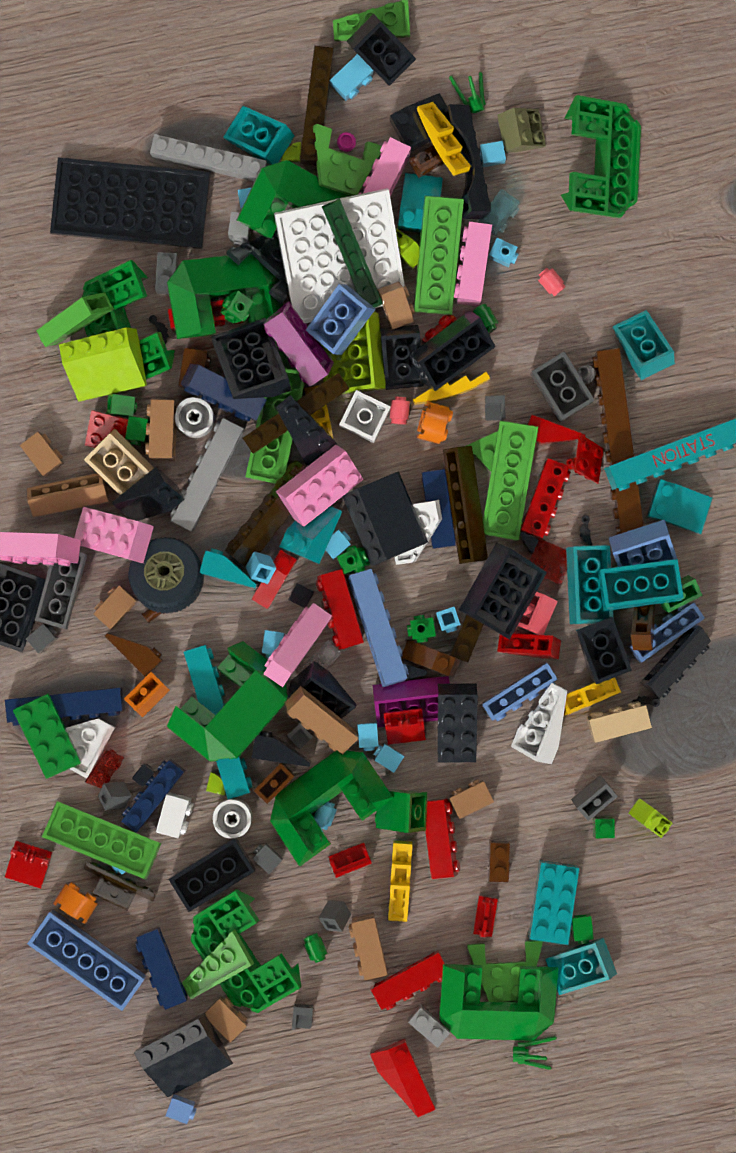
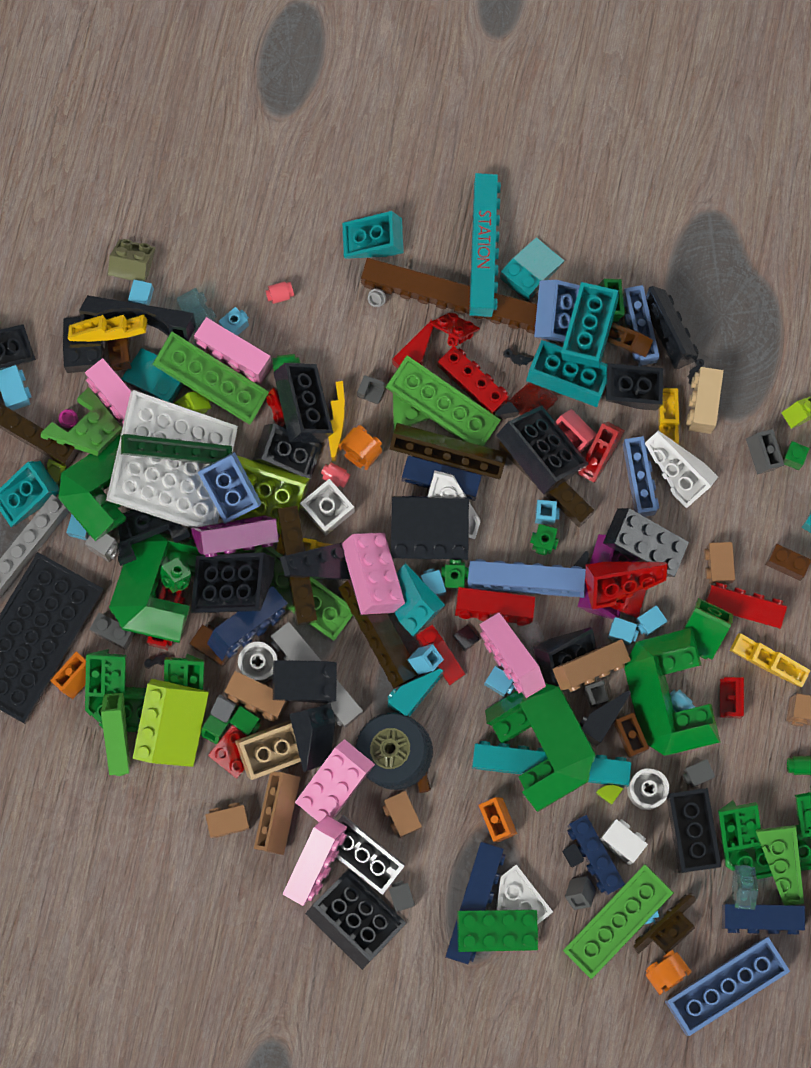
camera: 70 degrees left, 10 degrees down
red hinge [4,841,52,889] -> none
clear red hinge [85,748,124,788] -> none
reddish brown slope [105,633,163,677] -> none
dark grey panel [319,900,351,932] -> none
medium nougat brick [377,281,415,329] -> none
reddish brown slope [402,640,461,678] -> none
green plant [449,72,486,114] -> none
dark grey brick [530,351,595,422] -> none
green slope [561,95,641,218] -> none
none -> orange brick [50,651,86,700]
none -> slope [210,694,236,723]
none -> black slope [273,660,337,704]
none -> red wedge [585,561,668,610]
none -> clear light blue brick [732,865,758,910]

